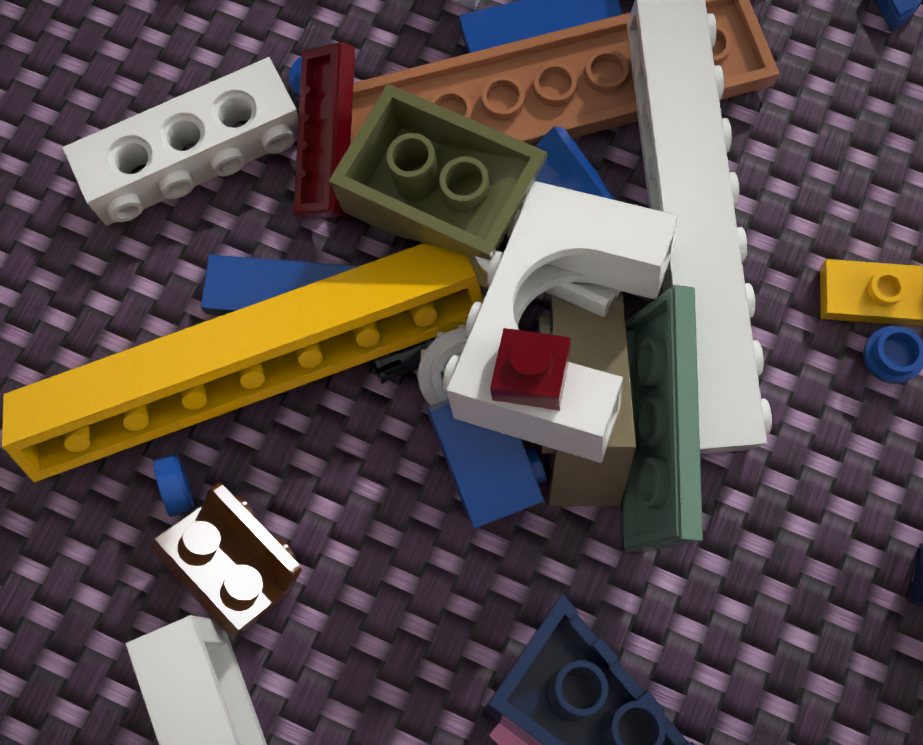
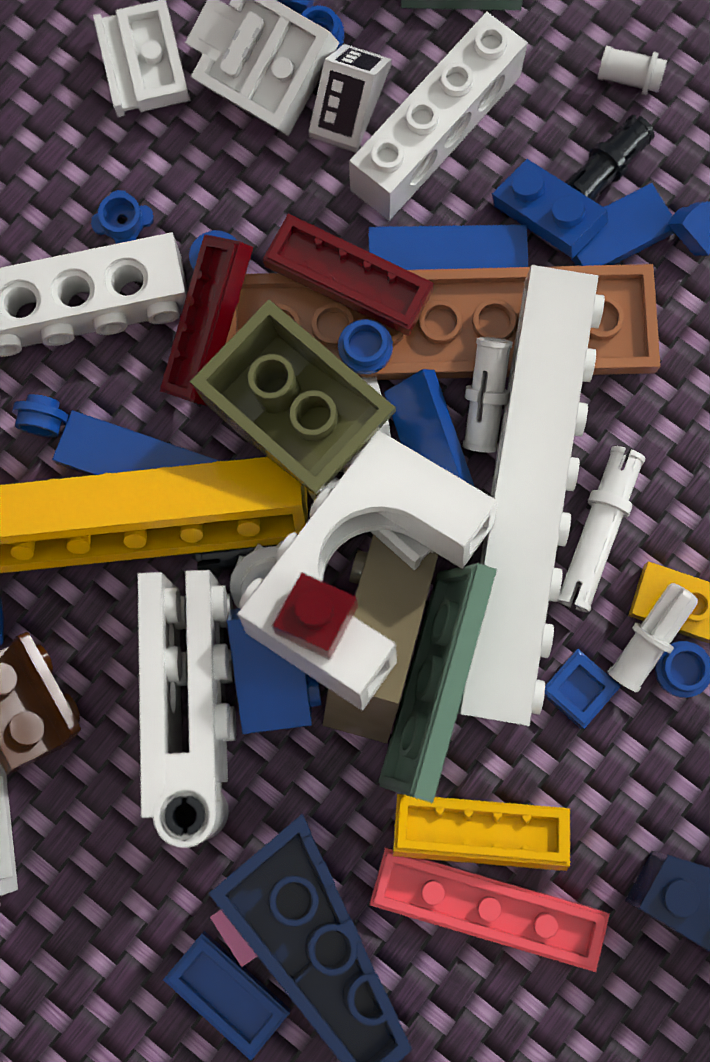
camera: 15 degrees right, 5 degrees up
none -> blue plate [12,394,68,437]
none -> blue plate [91,190,154,244]
none -> white hinge [138,570,236,848]
none -> dark red plate [263,213,434,336]
none -> blue plate [338,319,393,374]
none -> coral tile [370,847,610,972]
none -> yellow plate [393,794,570,871]
none -> white pin [462,337,513,453]
none -> blue tile [544,649,621,729]
none -> white pin [557,446,646,613]
none -> white axle [608,583,698,692]

